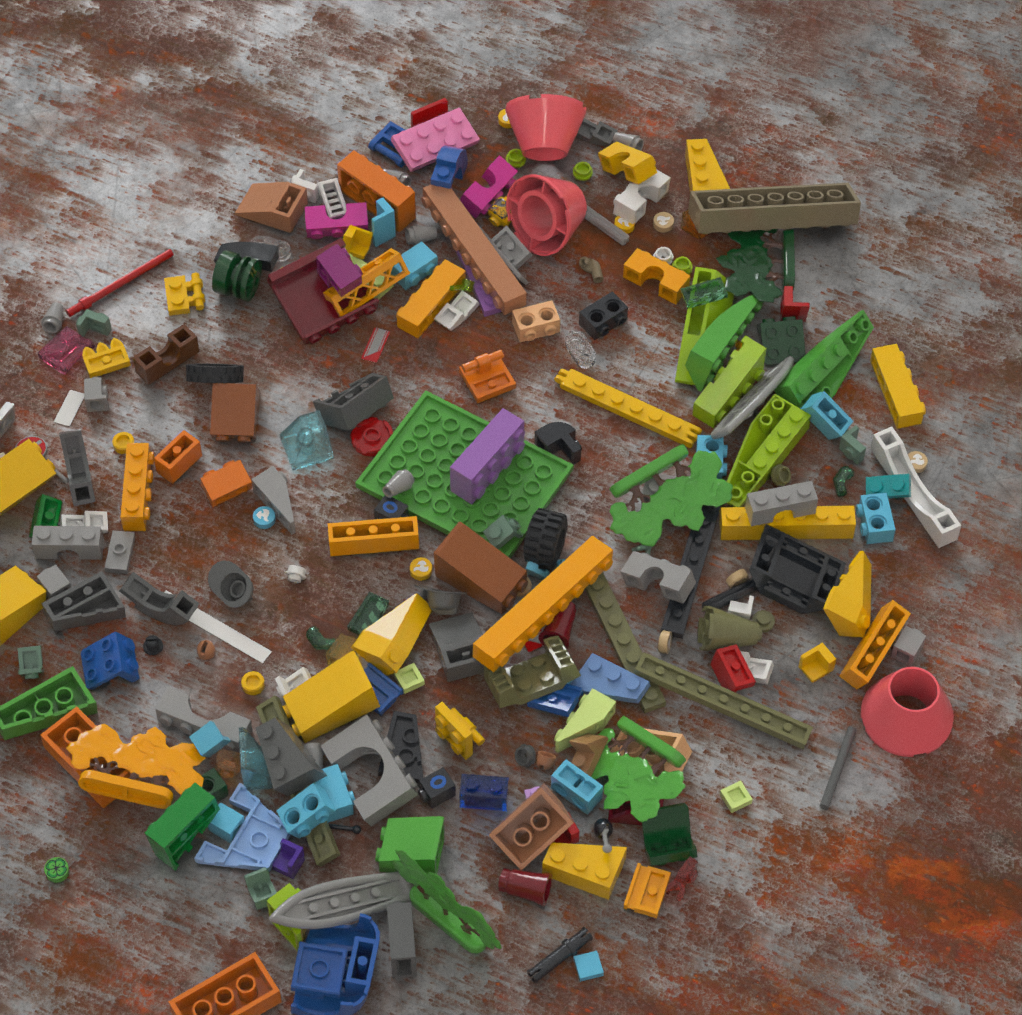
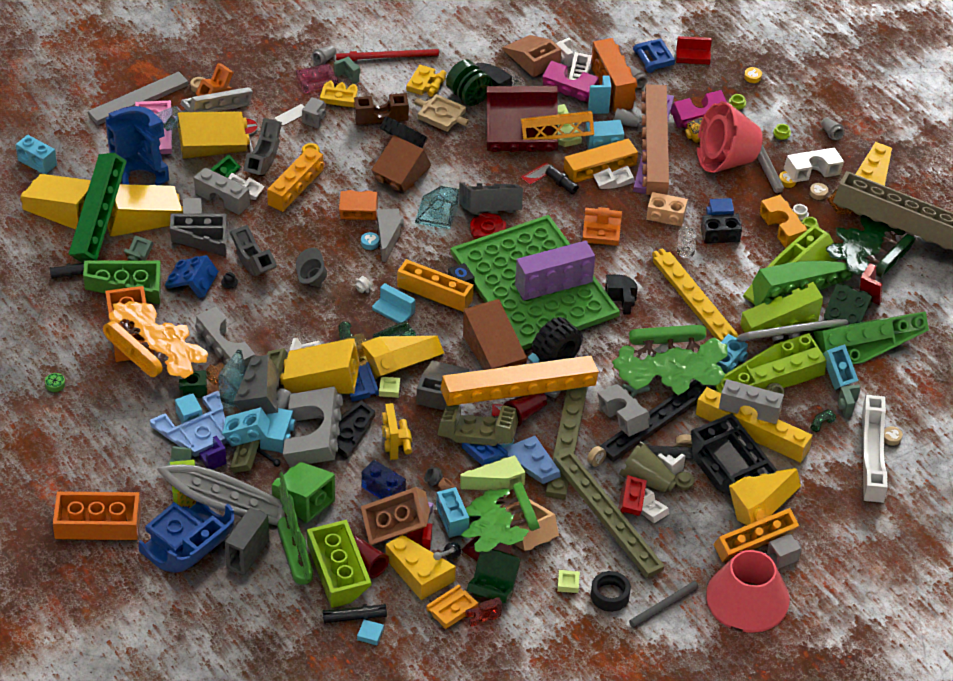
camera: 30 degrees right, 10 degrees down
light grey plate [105,530,136,574] -> none
green wedge [145,783,220,871] -> none
orange brick [154,430,202,484] -> none
white sticker [164,590,272,663] -> none
medium azure panel [189,721,231,757] -> none
nougat hinge [197,640,216,660] -> none
yellow tile [241,671,265,695] -> none
magenta brick [316,244,363,297] -> none
yellow panel [343,225,373,259] -> none
light grey cone [382,469,414,498] -> none
bright pink plate [391,107,480,172] -> none
yellow tile [410,558,432,581] -> none
dark grey piece [415,585,467,615] -> none
black brick [418,767,456,809] -> none
blue arch [431,145,468,189] -> none
clear neon green hand [450,279,475,292] -> none
light grey bracket [477,224,533,285] -> none
sand green bracket [483,515,523,550] -> none
coral cone [505,94,586,161] -> none
medium nougat slope [569,733,608,777] -> none
dark grey slope [576,118,618,146] -> none
dark tan arm [579,256,604,283] -> none
yellow arch [598,141,657,185] -> none
clear green tile [681,277,728,309] -> none
yellow panel [798,642,836,683] -> none
medium azure brick [856,493,896,544] -> none
teal plate [866,473,911,499] -> none
yellow brick [870,344,926,429] -> none
none -> lime slope [307,520,372,608]
none -> medium azure panel [372,283,416,325]
none -> tan plate [414,94,469,132]
none -> black pin [545,165,579,195]
none -> black tyre [590,571,631,612]
none -> blue brick [706,198,734,215]

